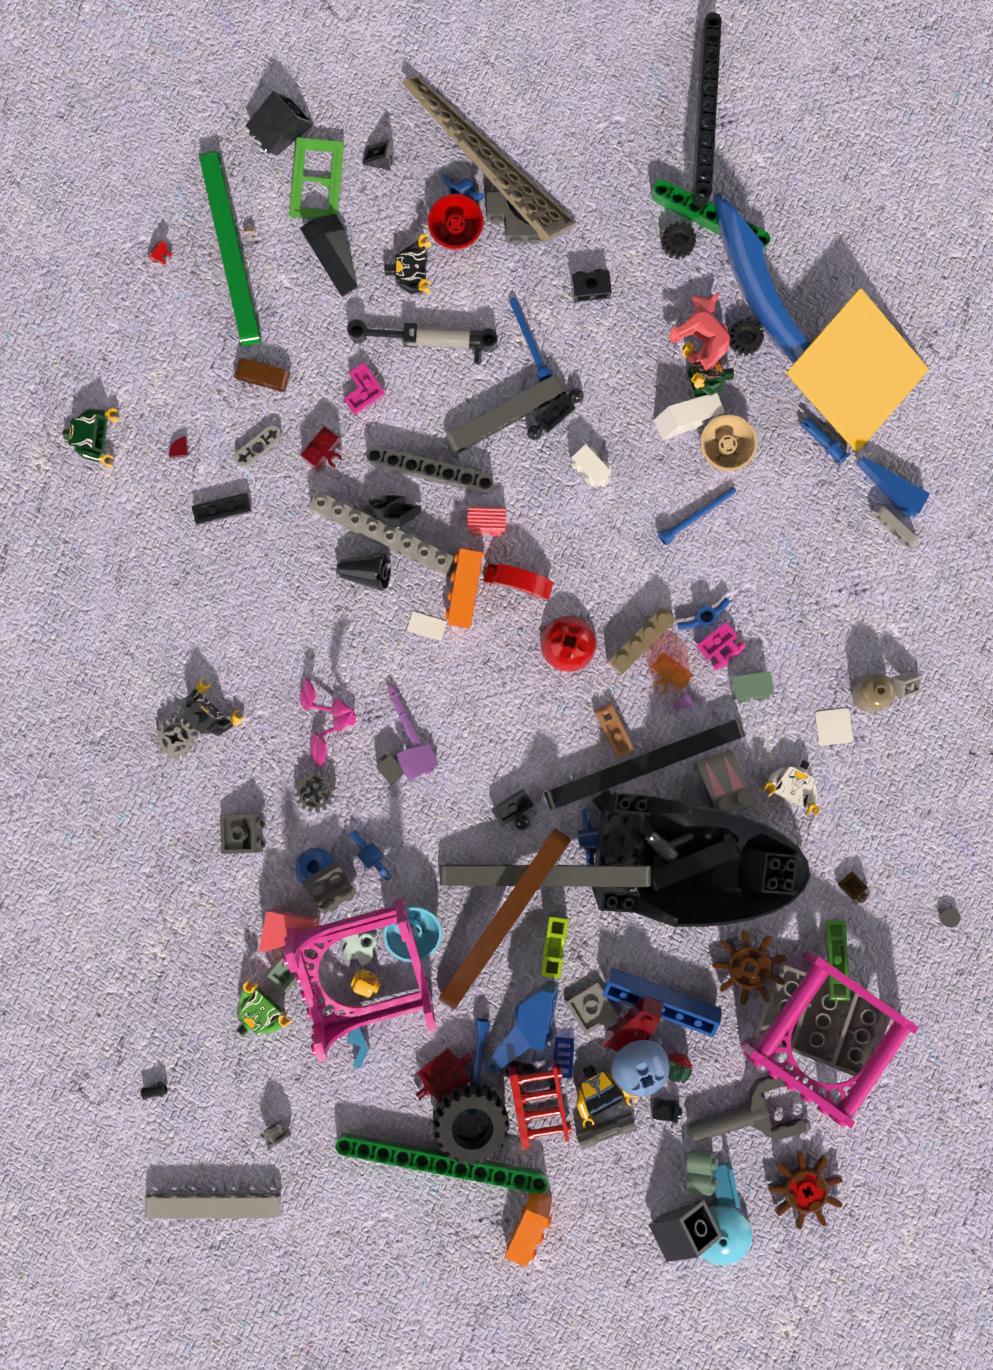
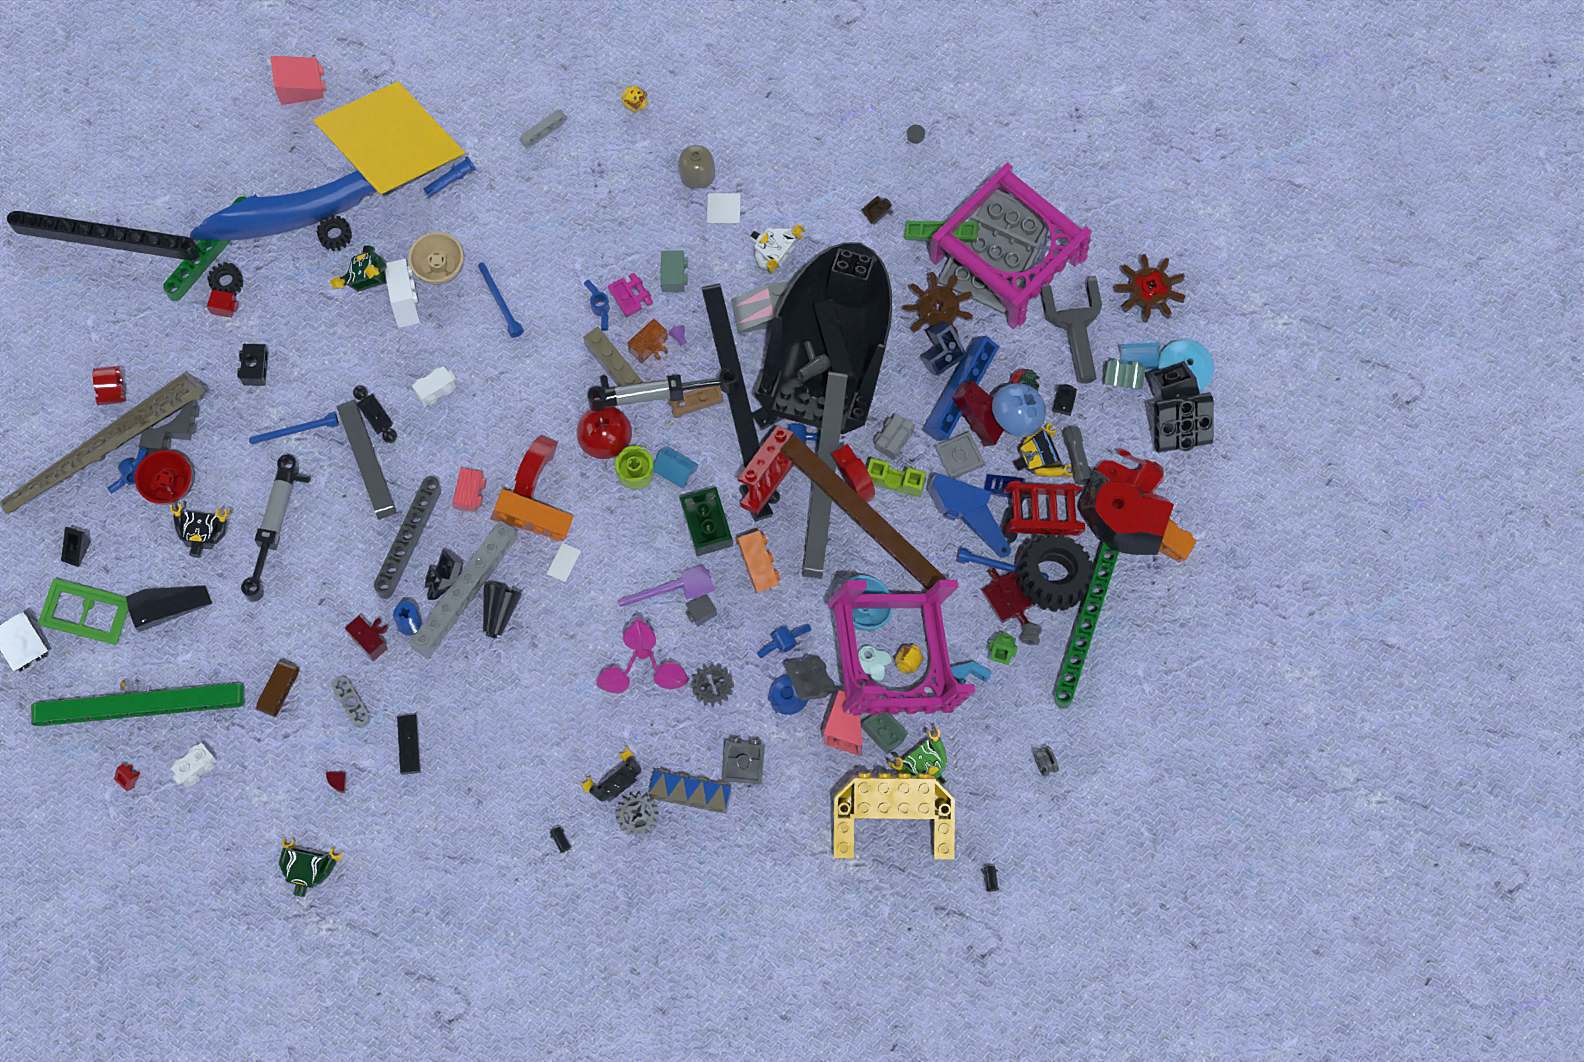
camera: 80 degrees left, 15 degrees down
light grey beam [145,1193,281,1219] -> none
dark pink plate [343,362,386,415] -> none
coral animal [669,292,730,370] -> none
blue slope [857,457,930,517] -> none
light grey slope [891,671,922,700] -> none
none -> red brick [92,366,125,406]
none -> white brick [170,743,217,787]
none -> red brick [207,290,238,318]
none -> coral slope [270,56,326,105]
none -> blue piece [393,601,422,636]
none -> black pin [550,827,572,854]
none -> black piece [587,368,738,412]
none -> lime brick [615,446,654,489]
none -> yellow head [621,85,648,113]
none -> dark tan brick [649,770,732,814]
none -> dark azure panel [654,446,699,488]
none -> dark green brick [680,487,733,557]
none -> orange wedge [735,530,781,593]
none -> red fence [738,426,794,515]
none -> red arch [831,444,875,503]
none -> yellow wedge [834,772,955,859]
none -> light grey brick [874,414,915,460]
none -> dark blue brick [921,320,968,376]
none -> bright green brick [989,633,1018,665]
none -> dark grey wheel [1020,624,1042,645]
none -> red piece [1080,448,1174,555]
none -> black connector [1153,392,1214,453]

